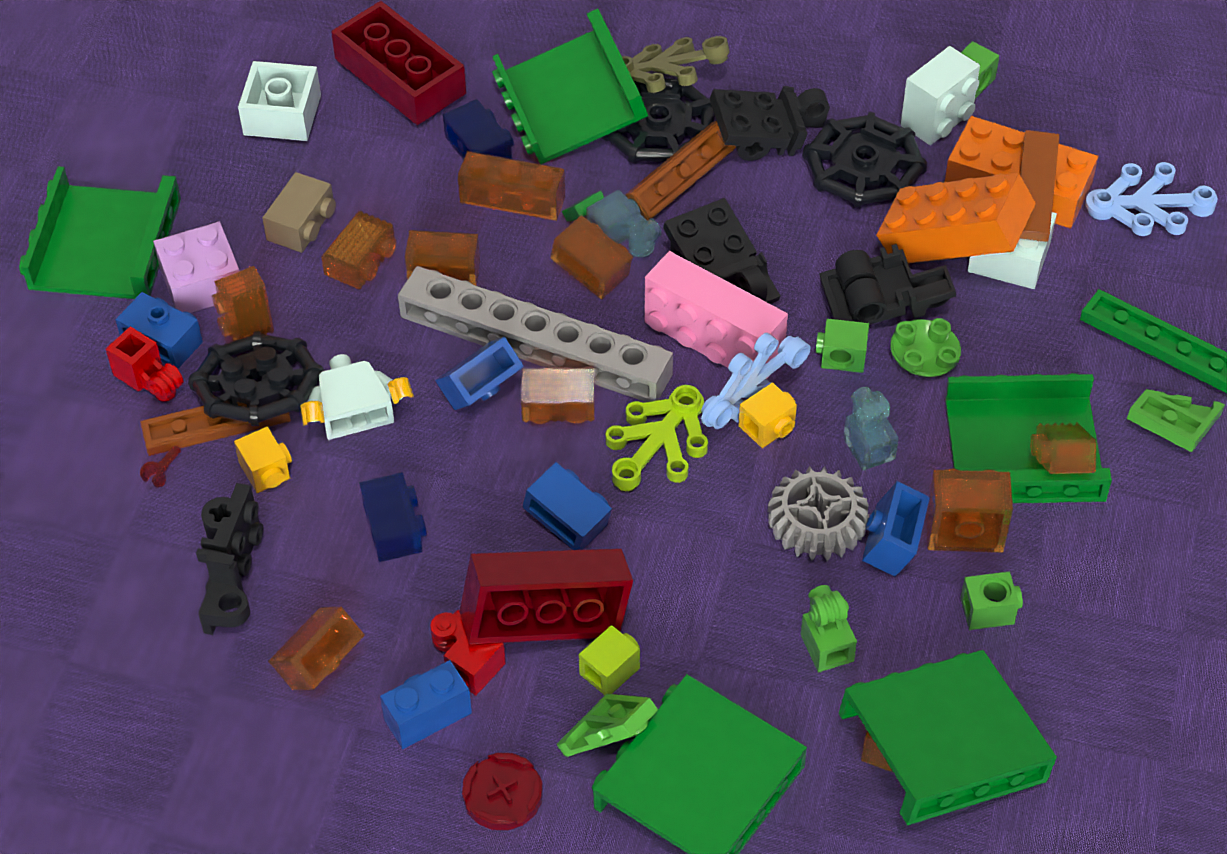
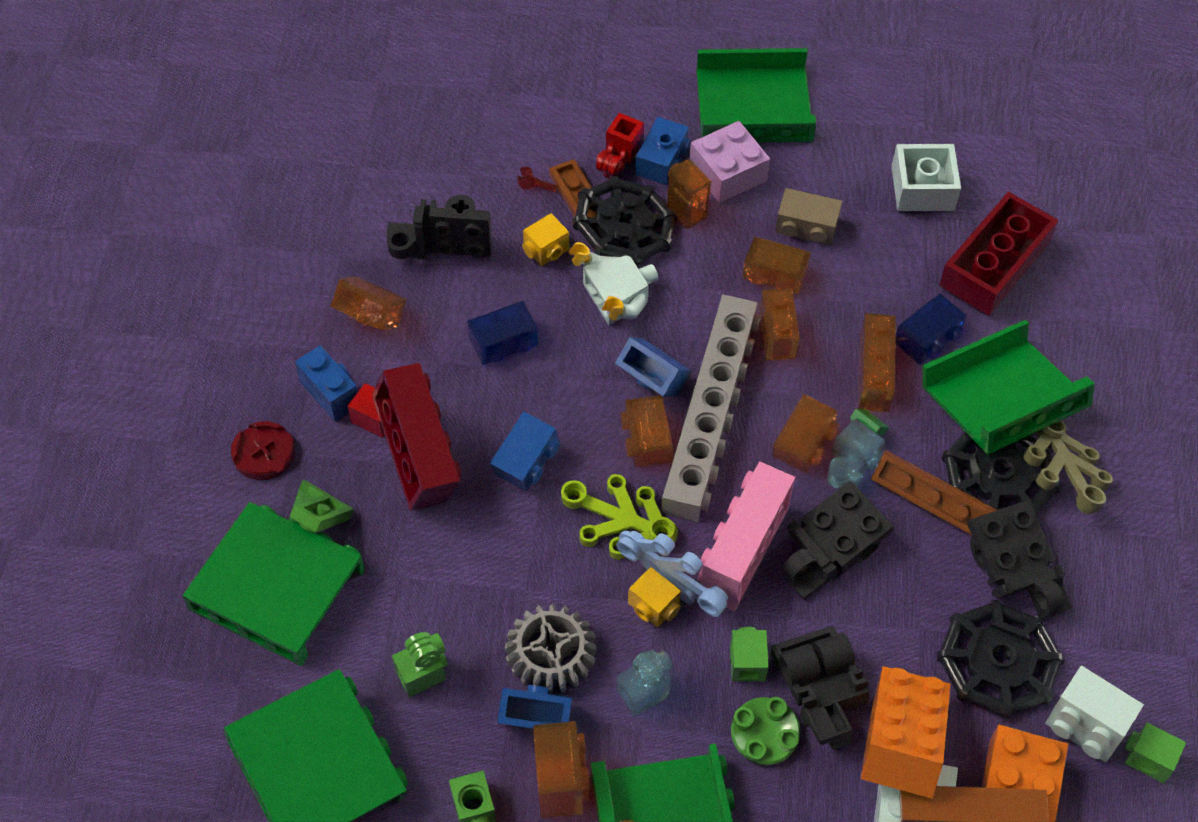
camera: 80 degrees right, 5 degrees up
lime brick [579,625,640,695] -> none

